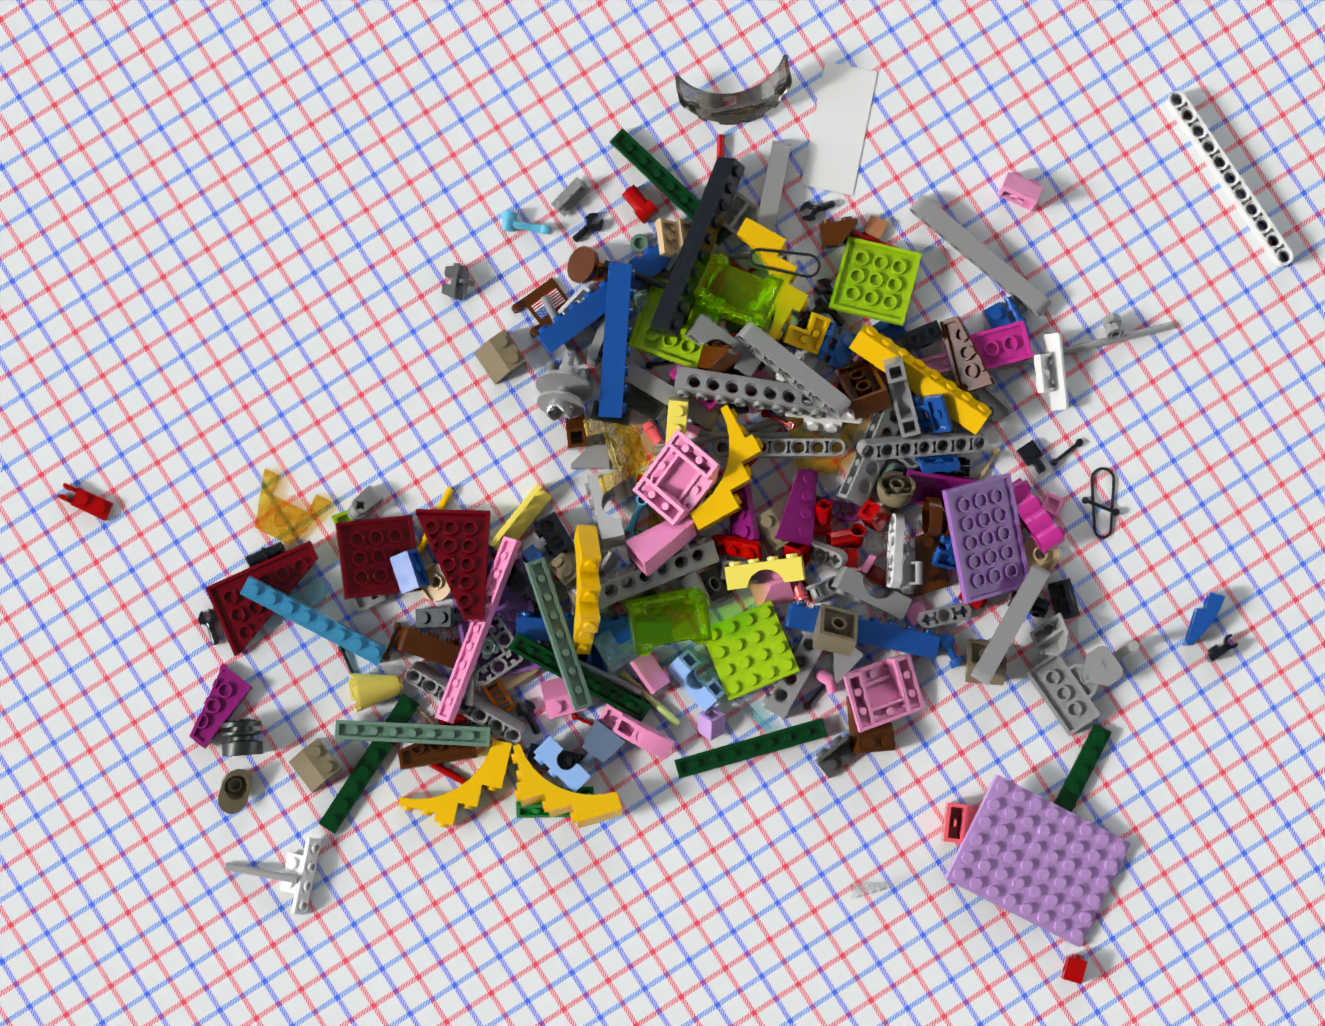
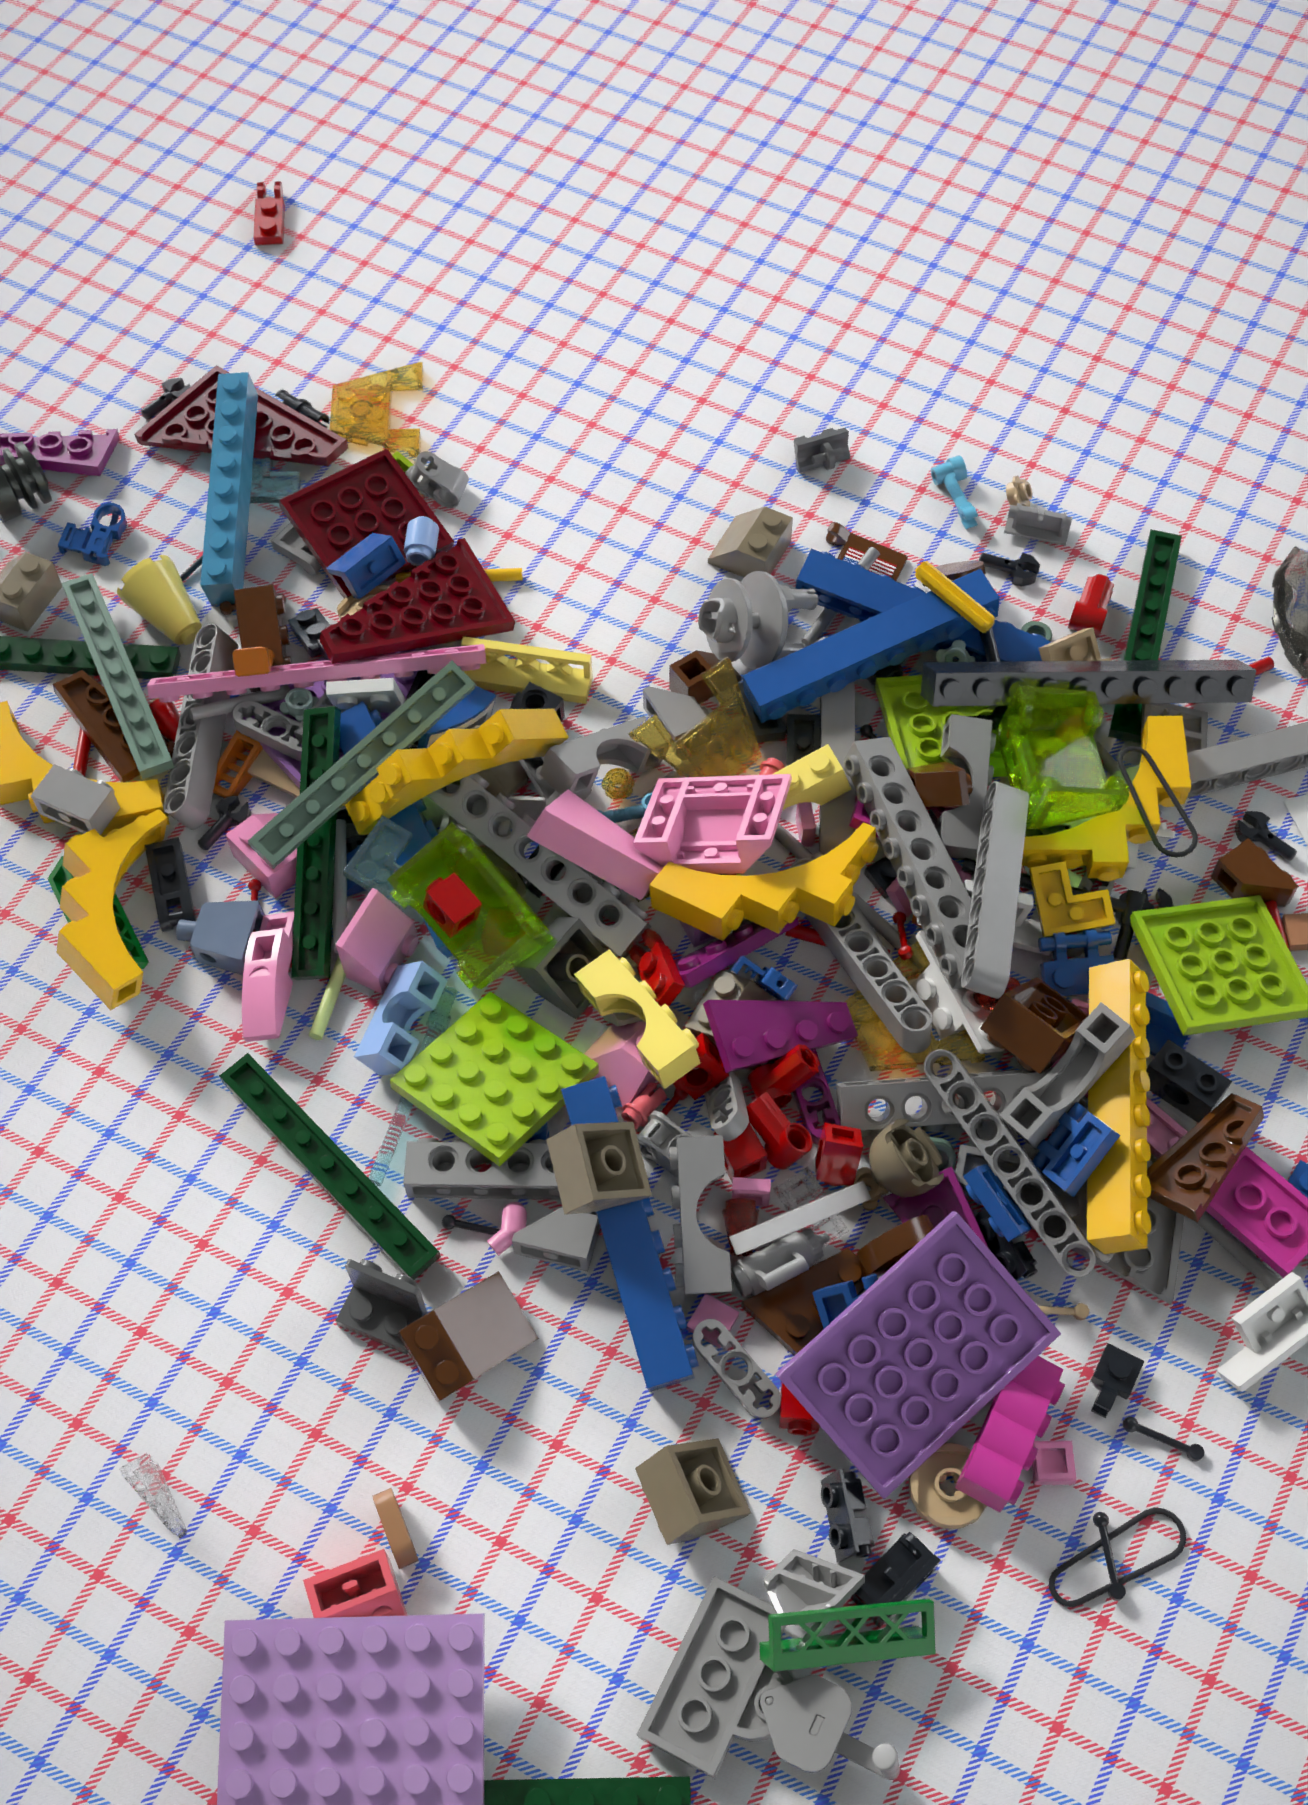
camera: 65 degrees right, 25 degrees down
light blue arch [534,736,591,793] -> none
lavender panel [697,706,725,740] -> none
bright pink slope [843,654,925,732] -> none
blue leg [938,633,965,669] -> none
light grey beam [971,563,1051,686] -> none
none -> light grey brick [31,764,120,835]
none -> blue piece [58,502,127,566]
none -> orange slope [232,647,275,677]
none -> white wing [326,678,406,713]
none -> medium nougat beam [372,1488,419,1569]
none -> light blue brick [404,516,439,566]
none -> red brick [423,872,482,938]
none -> clear yellow plate [602,768,635,800]
none -> blue piece [730,956,798,1001]
none -> green fence [759,1599,936,1672]
none -> yellow axle [915,561,995,633]
none -> tan plate [1006,475,1033,507]

